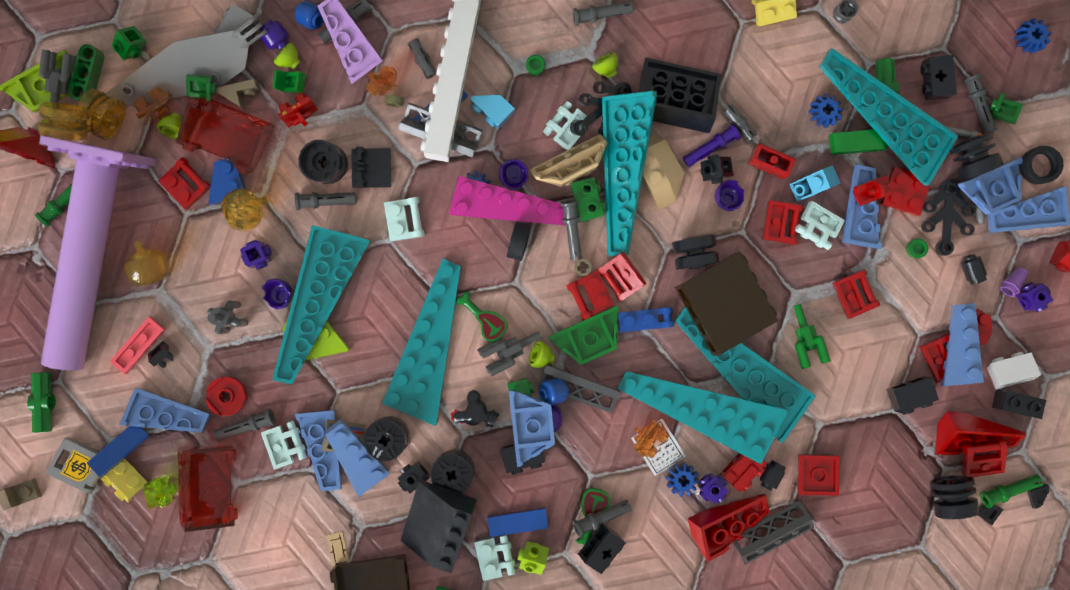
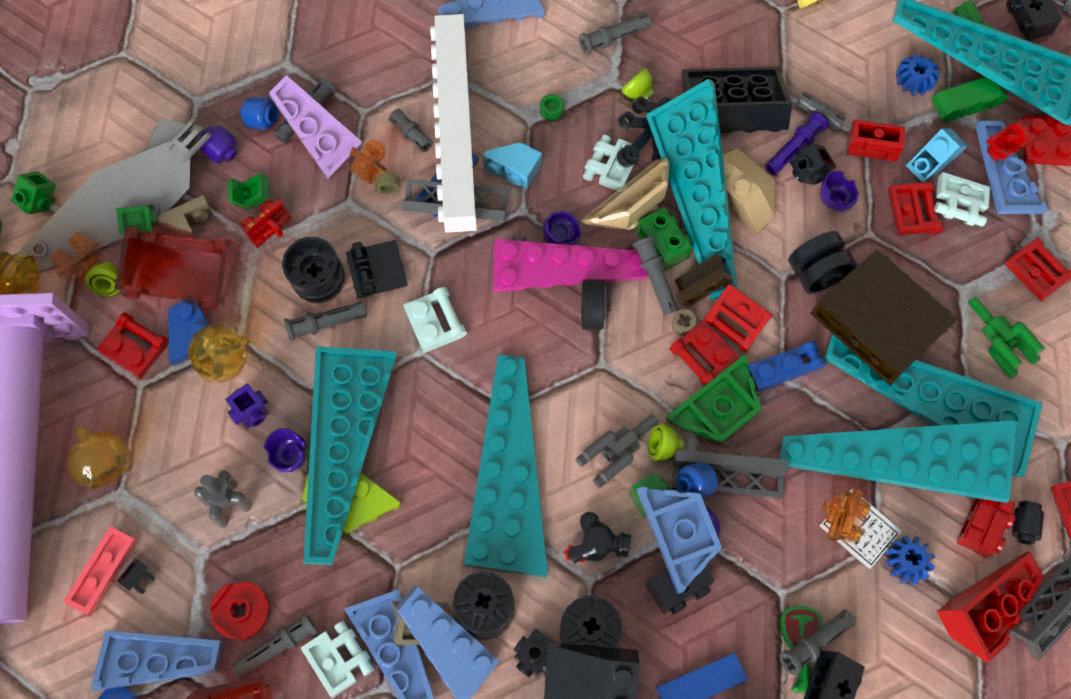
camera: 15 degrees left, 20 degrees down
lime brick [274,43,300,69] -> none
green piece [456,291,508,342] -> none
dark purple brick [697,472,729,504] -> none
none -> dark brown panel [675,254,733,307]

